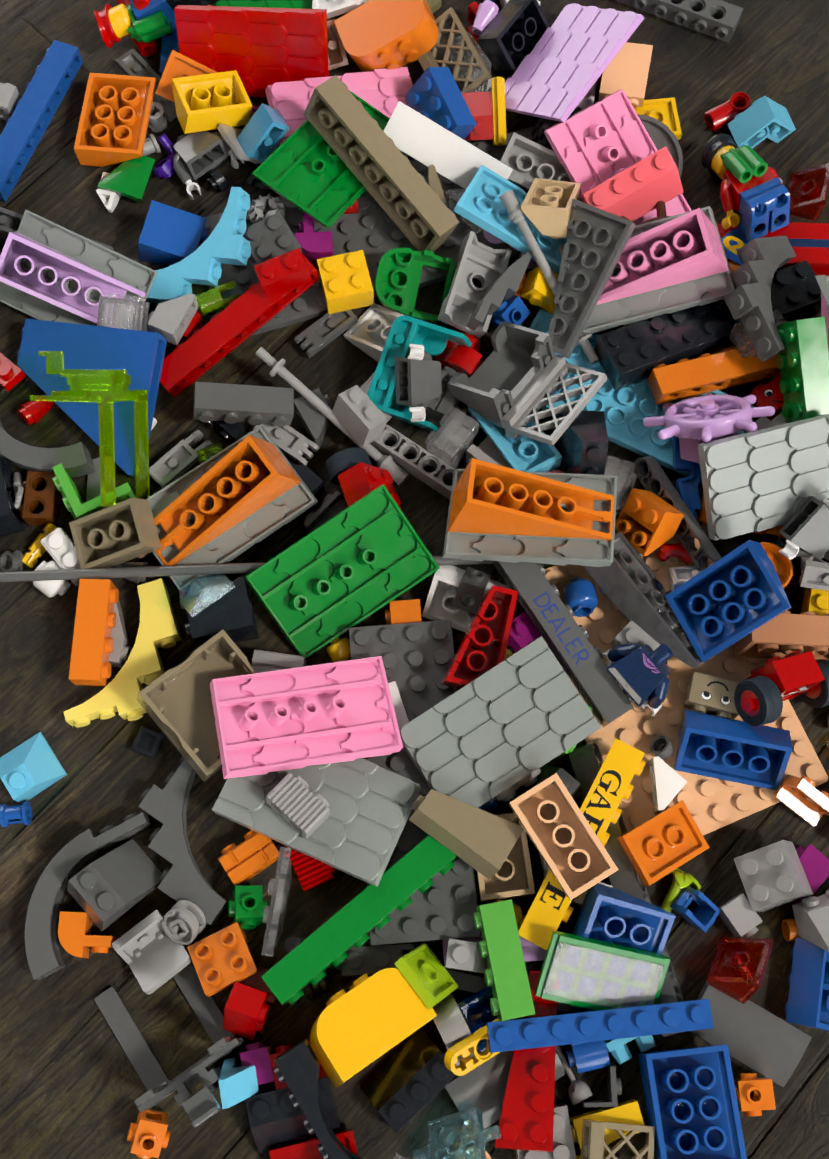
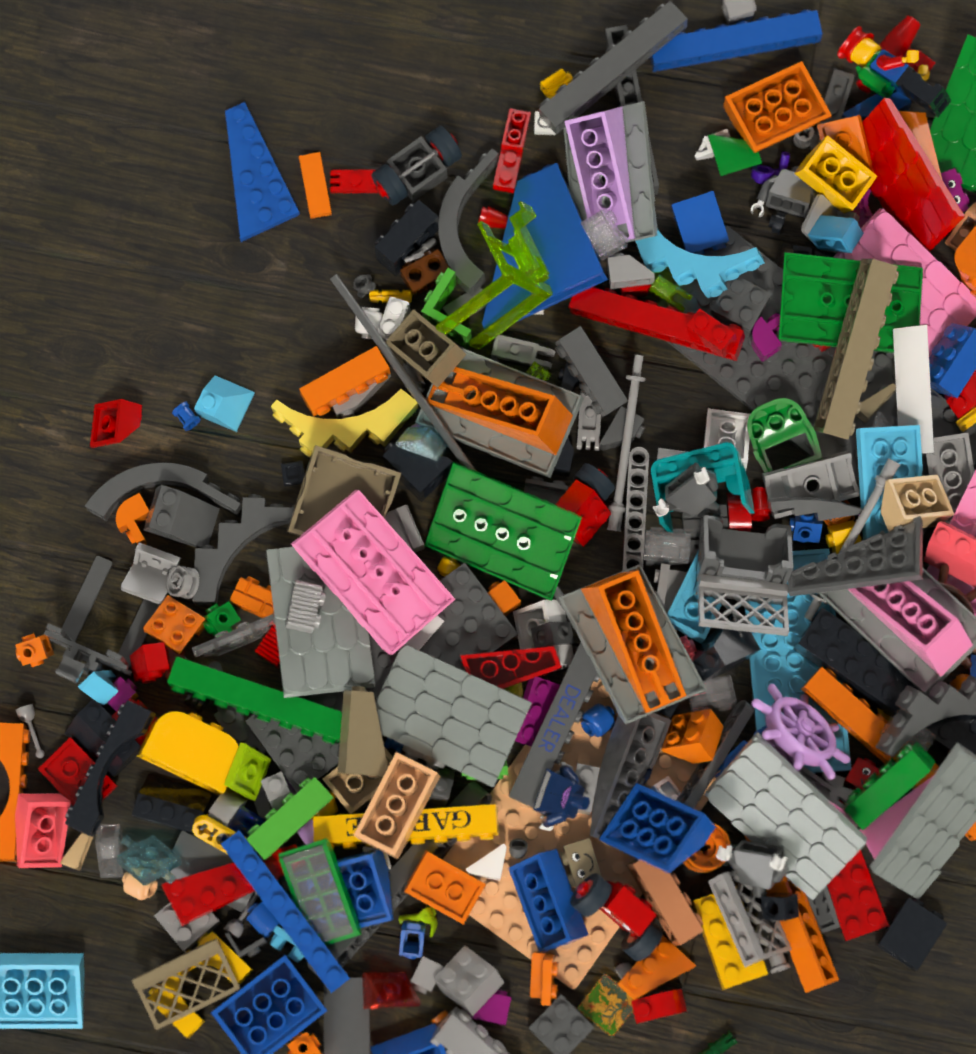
camera: 60 degrees right, 5 degrees up
light grey bush [143,133,161,156] -> none
light grey gear [248,194,285,224] -> none
dark grey hinge [294,310,358,357] -> none
yellow brick [317,250,374,314] -> none
light grey brick [332,385,388,447] -> none
red arm [656,544,692,566] -> none

